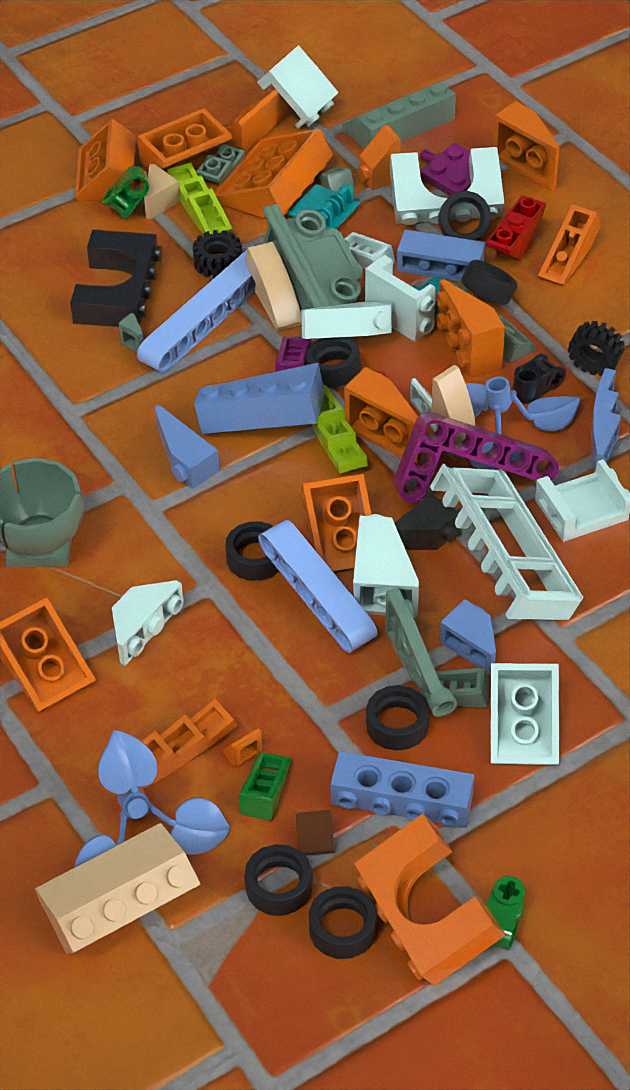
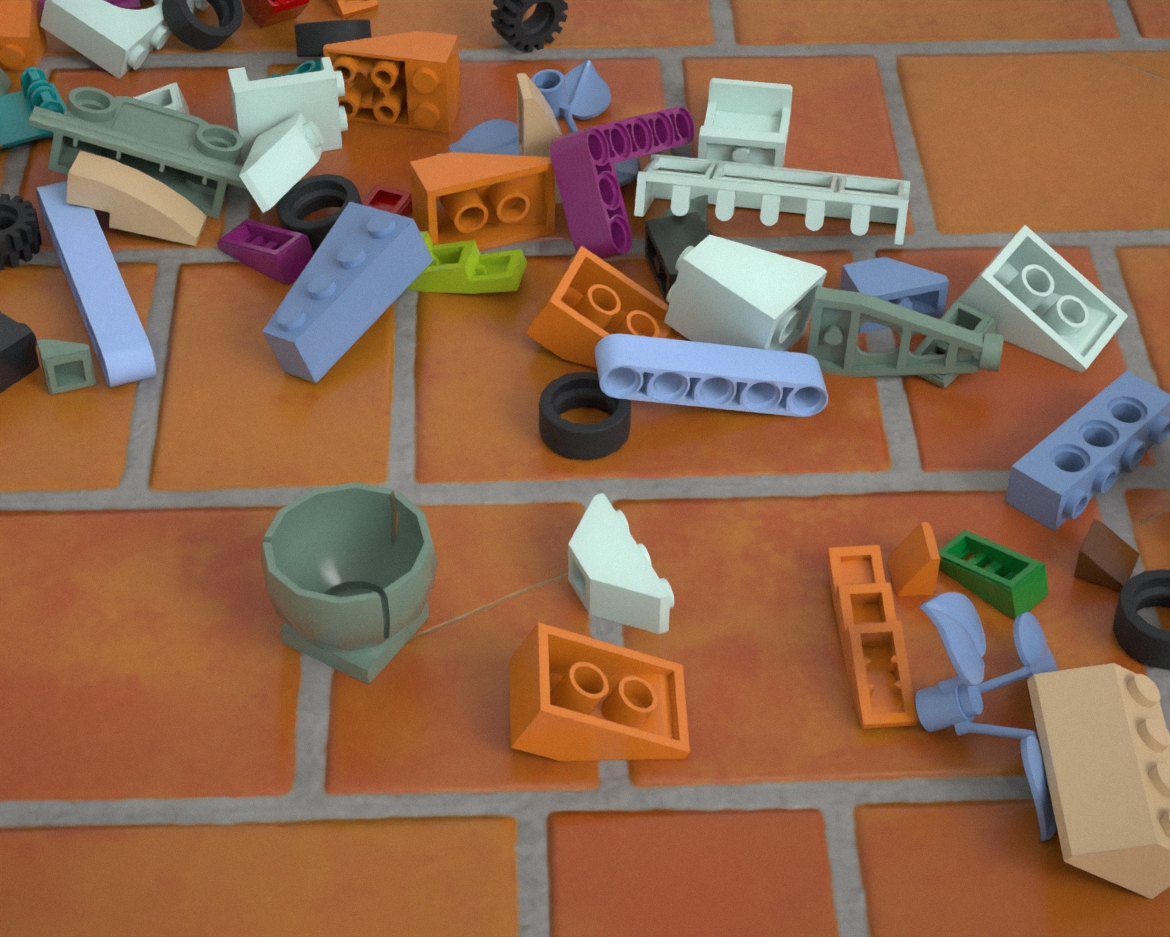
camera: 60 degrees left, 5 degrees down
medium blue slope [154,405,220,489] -> none
black tyre [366,685,429,751] -> none
medium blue brick [397,230,485,282] -> none
black piece [512,353,566,404] -> none
medium blue slope [591,368,621,472] -> none

